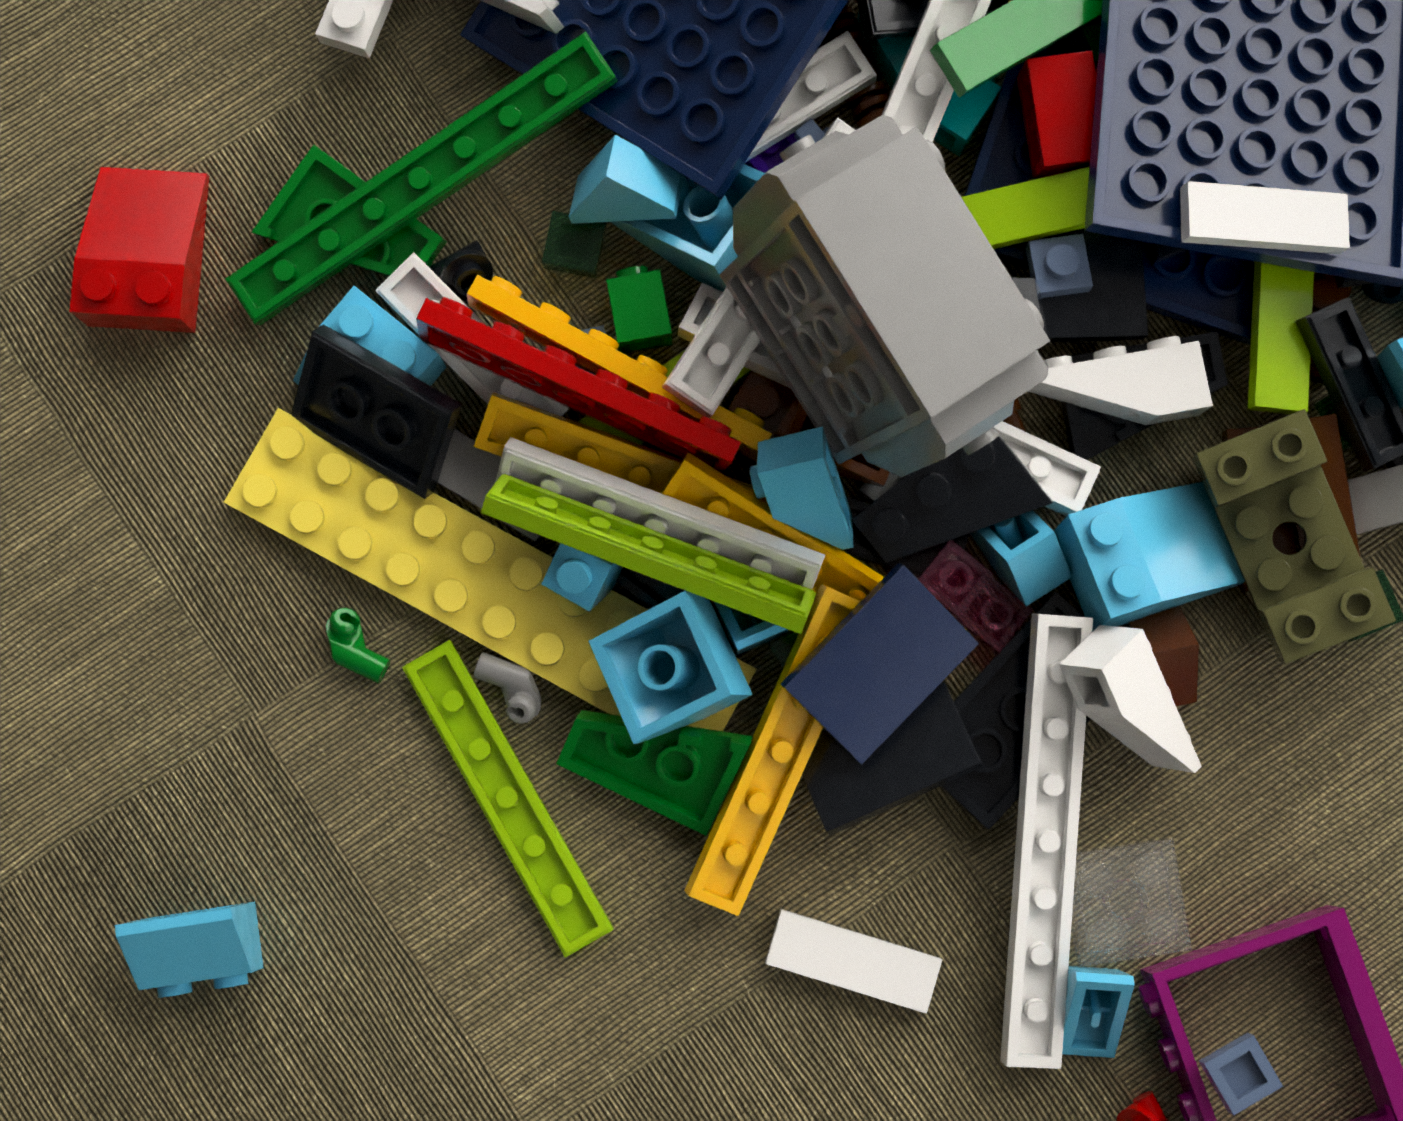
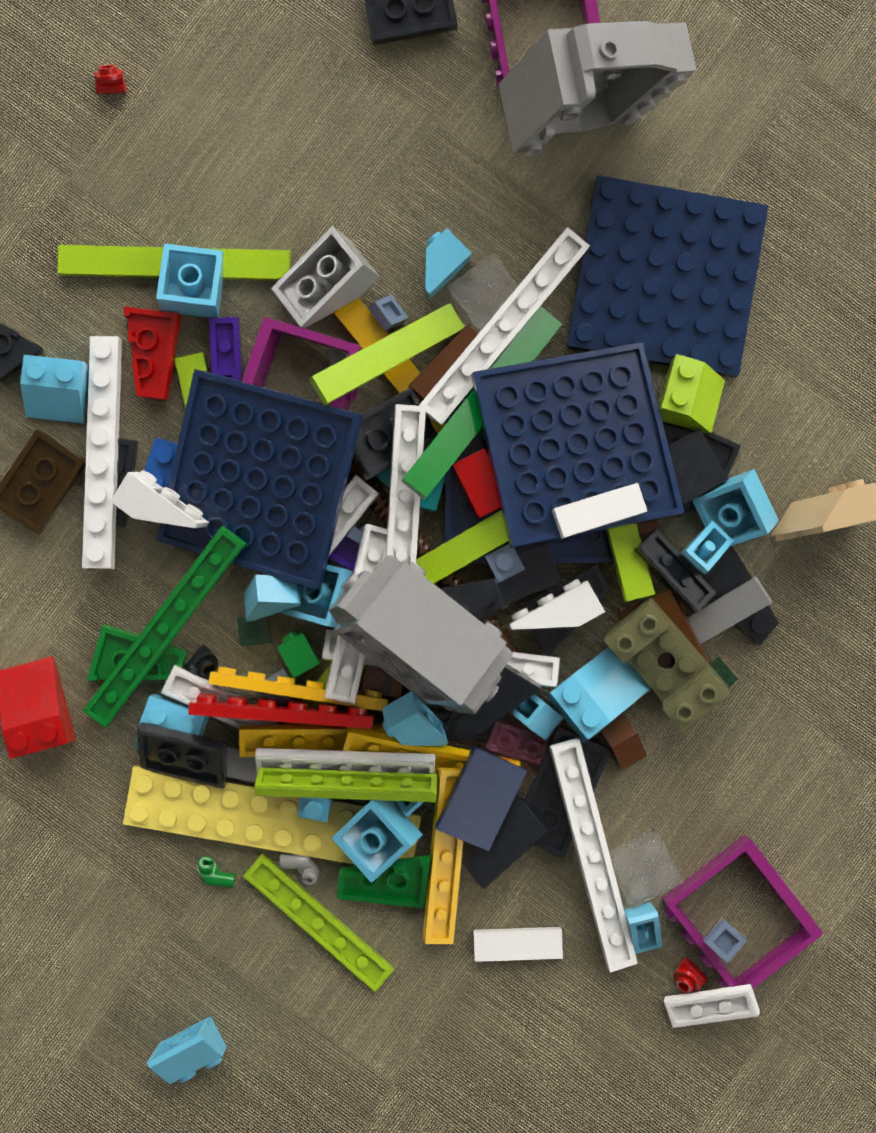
camera: 15 degrees left, 5 degrees up
white slope [1059,625,1202,773] -> none

